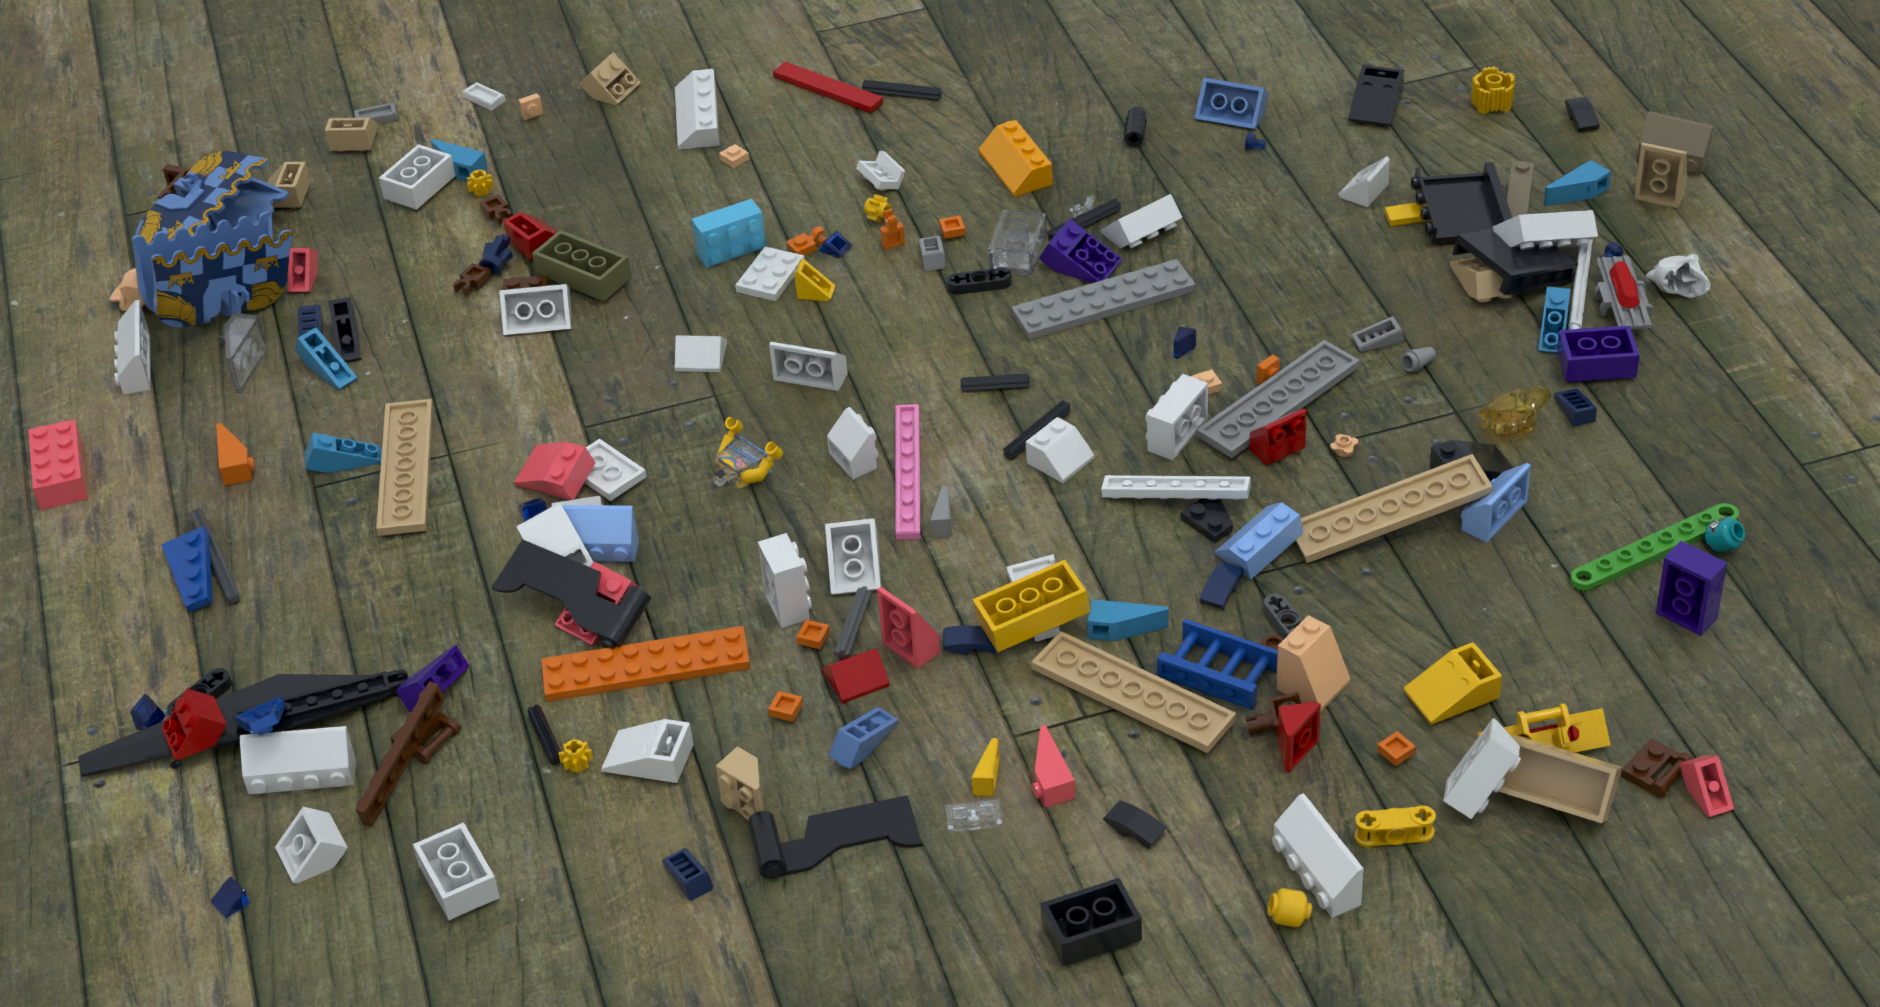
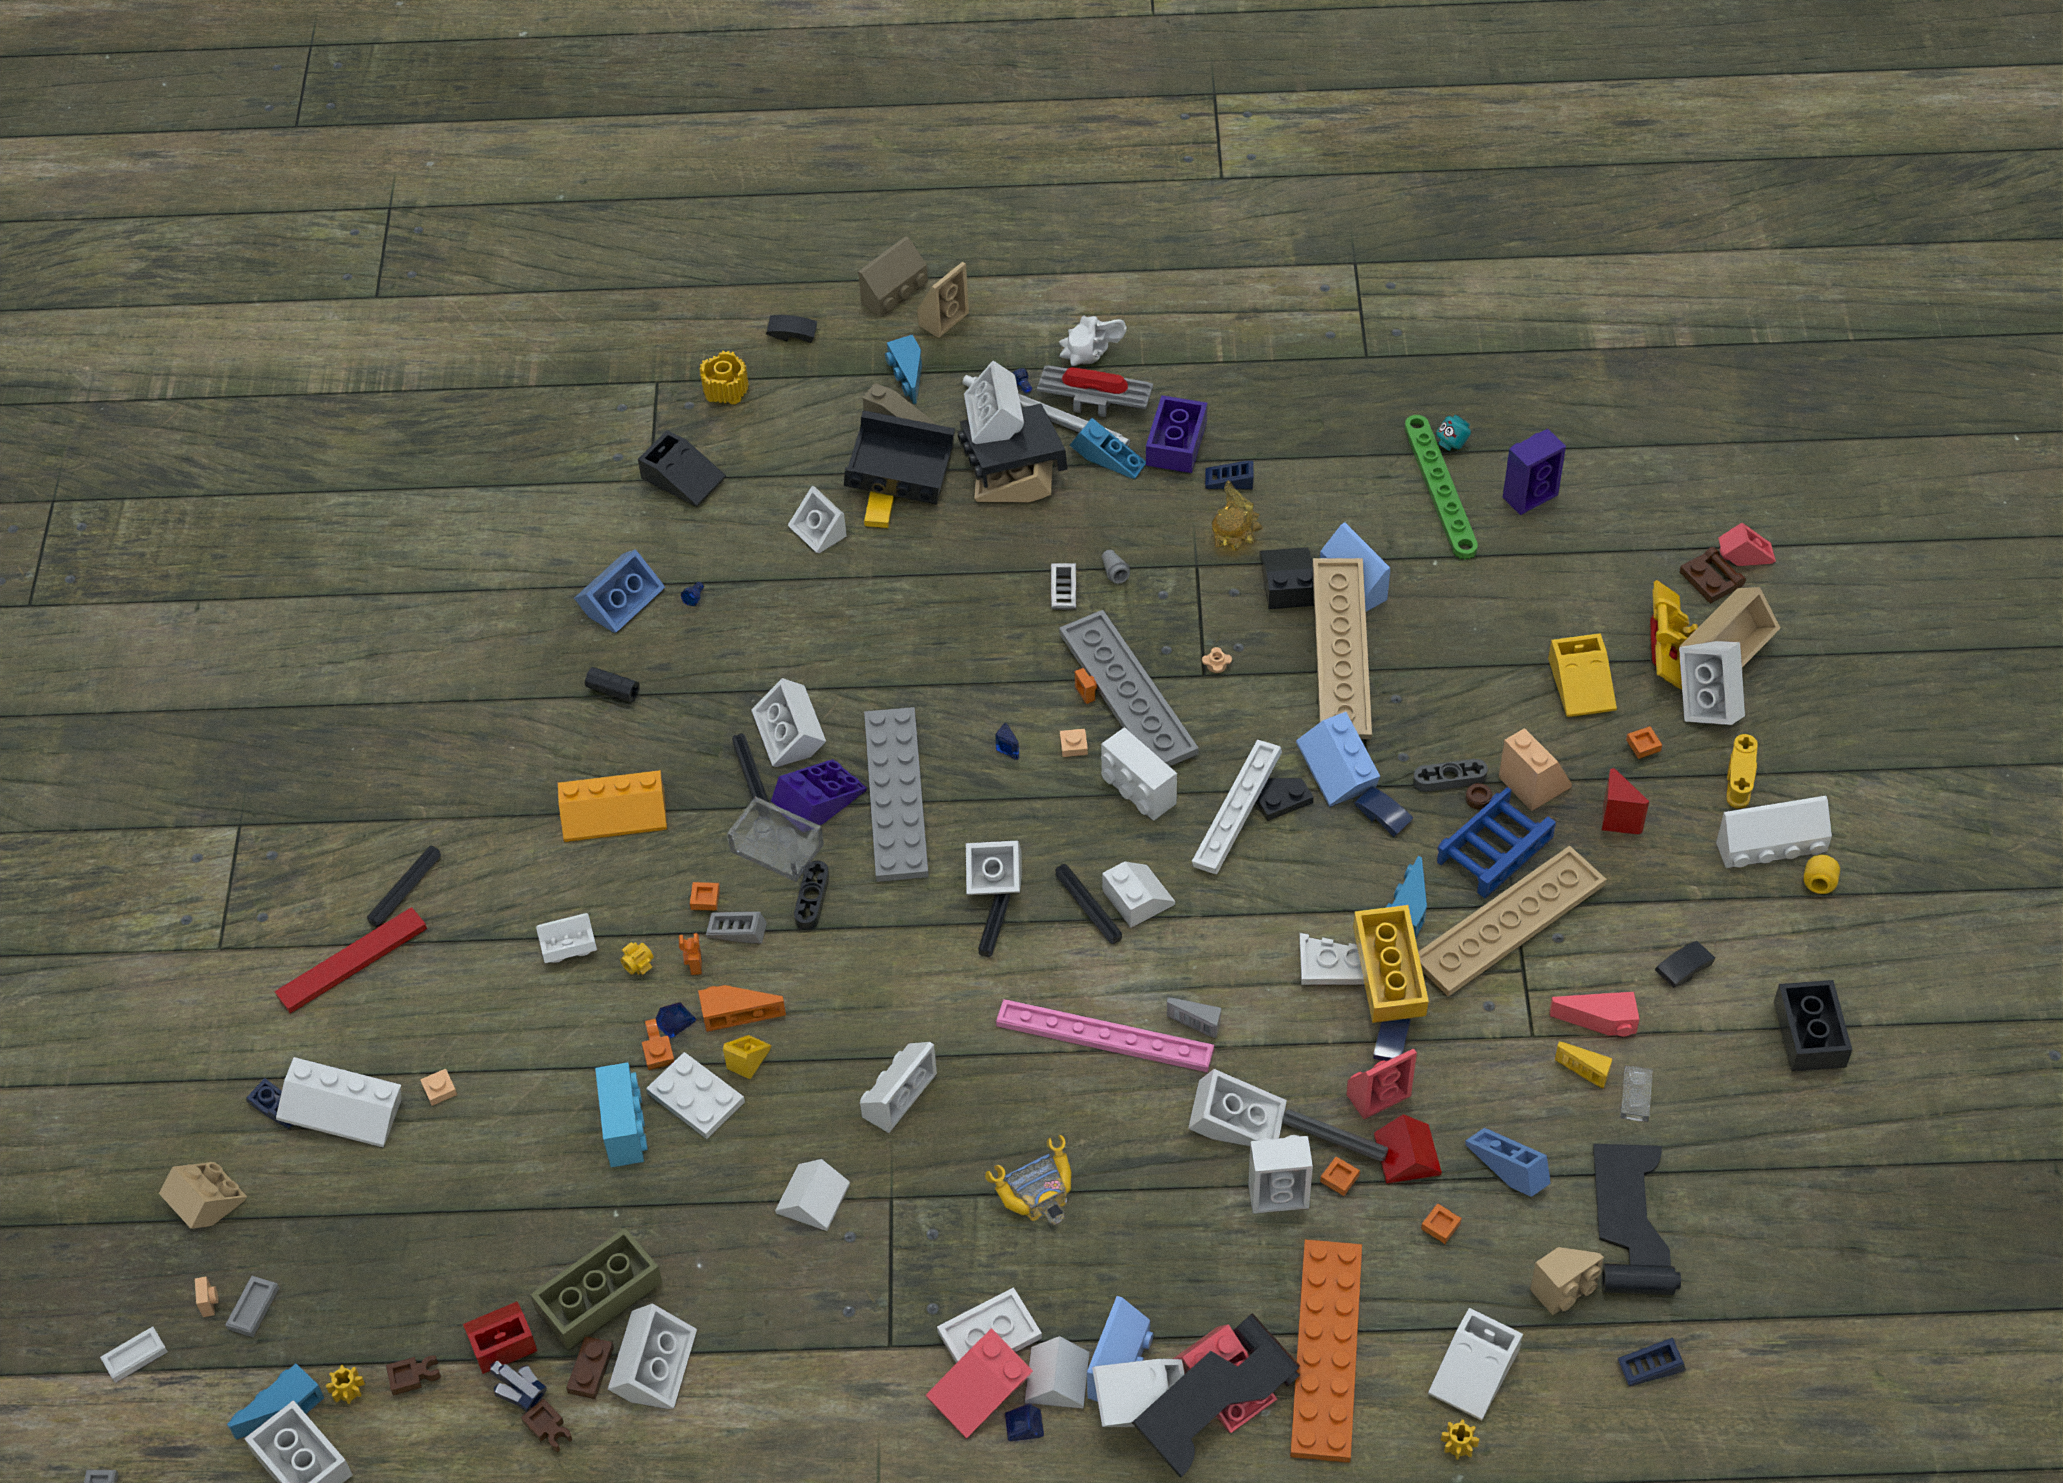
camera: 75 degrees left, 10 degrees up
black axle [527,705,561,765] -> none
white slope [827,407,878,480] -> none
clear arm [1070,196,1096,218] -> none
reddish brown bracket [1245,692,1301,738] -> none
red slope [1249,408,1307,466] -> none
none -> light grey tile [225,1276,279,1337]
none -> orange slope [698,985,786,1032]
none -> white slope [966,841,1022,895]

